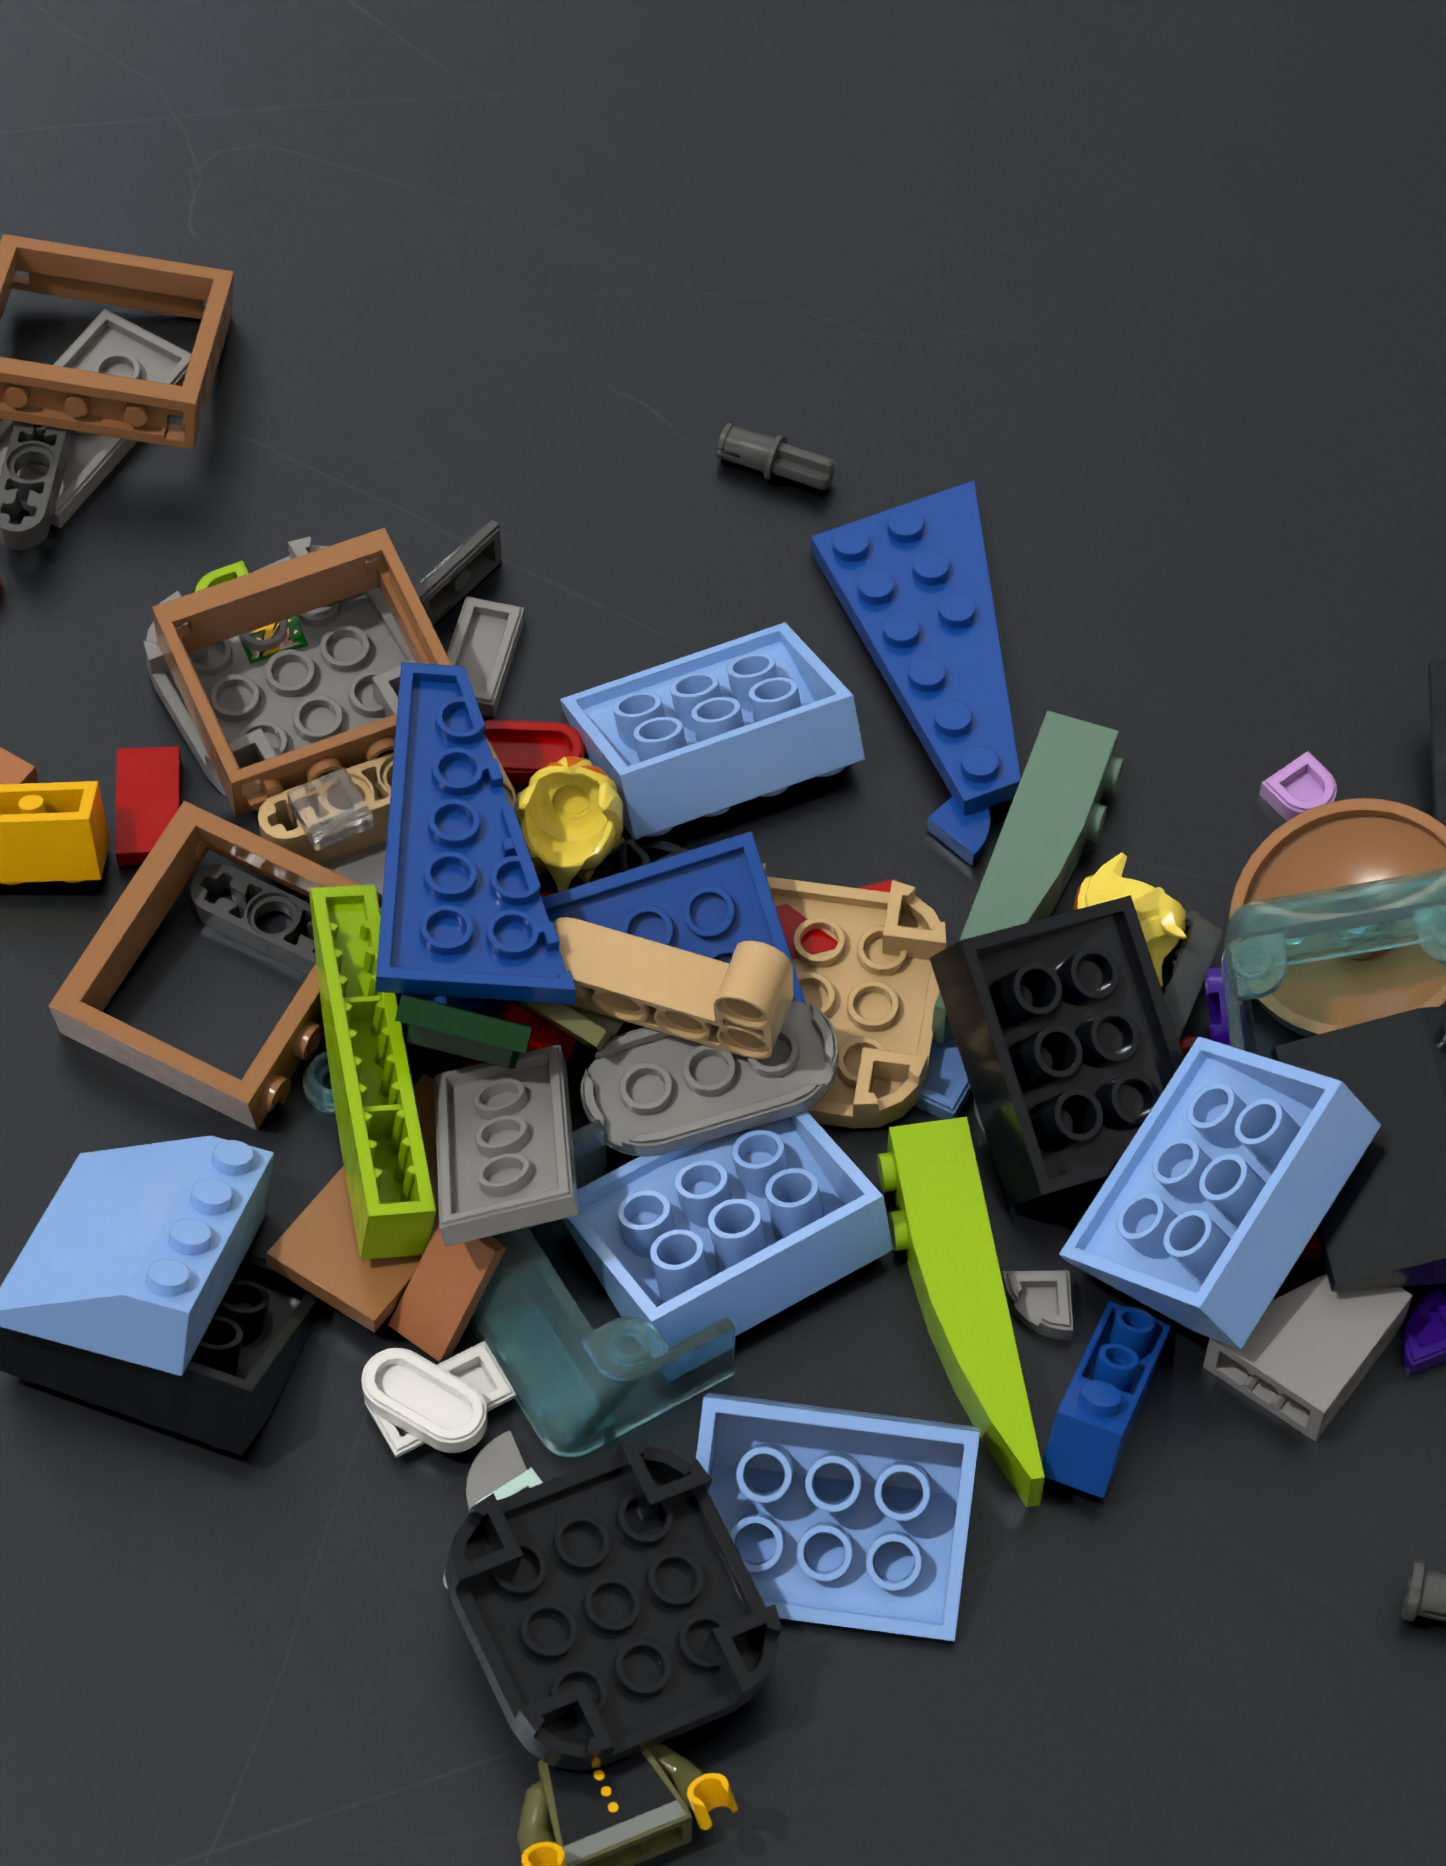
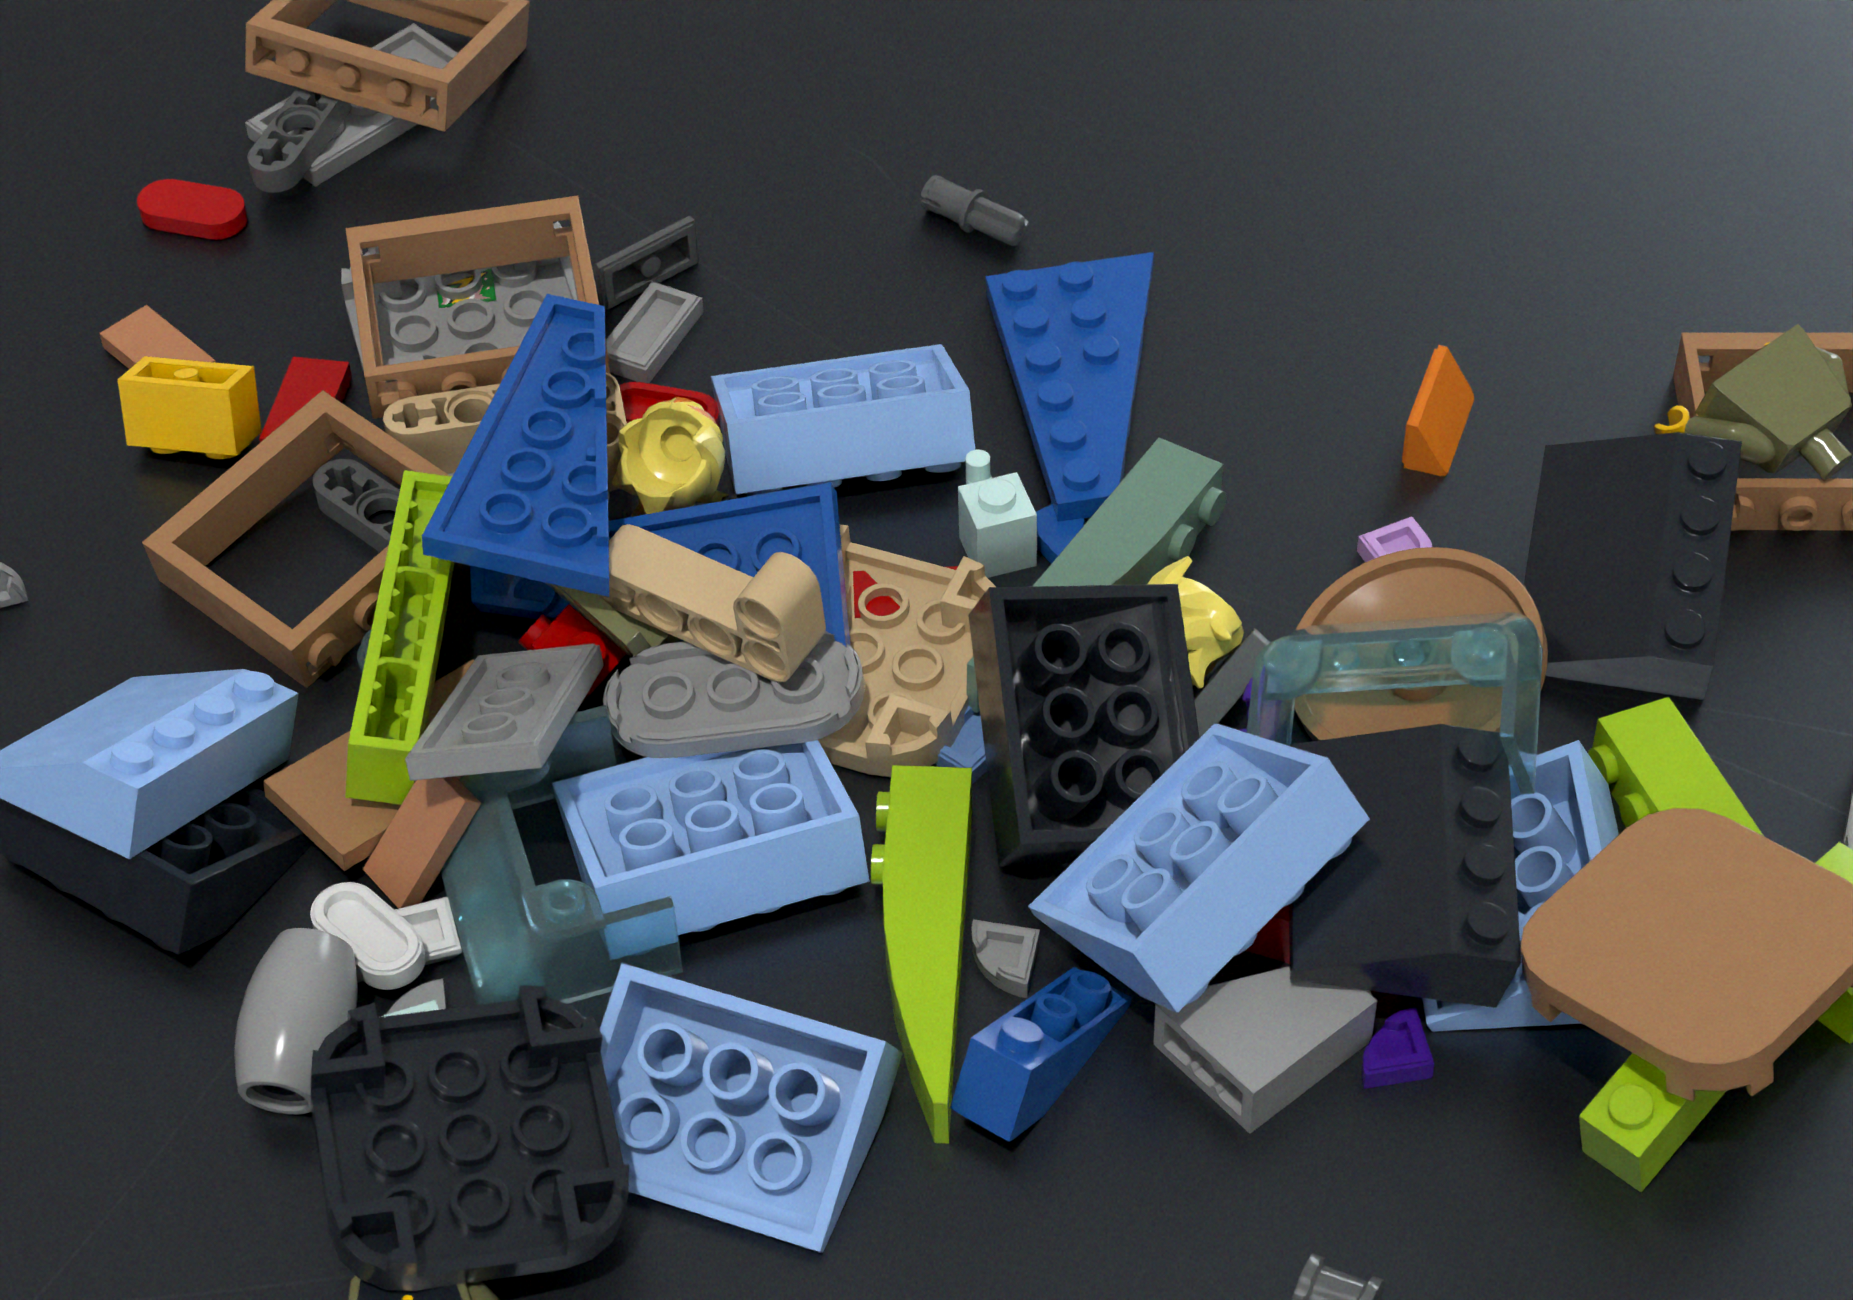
camera: 15 degrees right, 10 degrees down
clear tile [287,767,373,851] -> none
dark green slope [395,993,532,1069] -> none
none -> light grey piece [234,928,358,1114]
none -> light aqua brick [958,449,1037,578]
none -> orange slope [1402,345,1474,476]

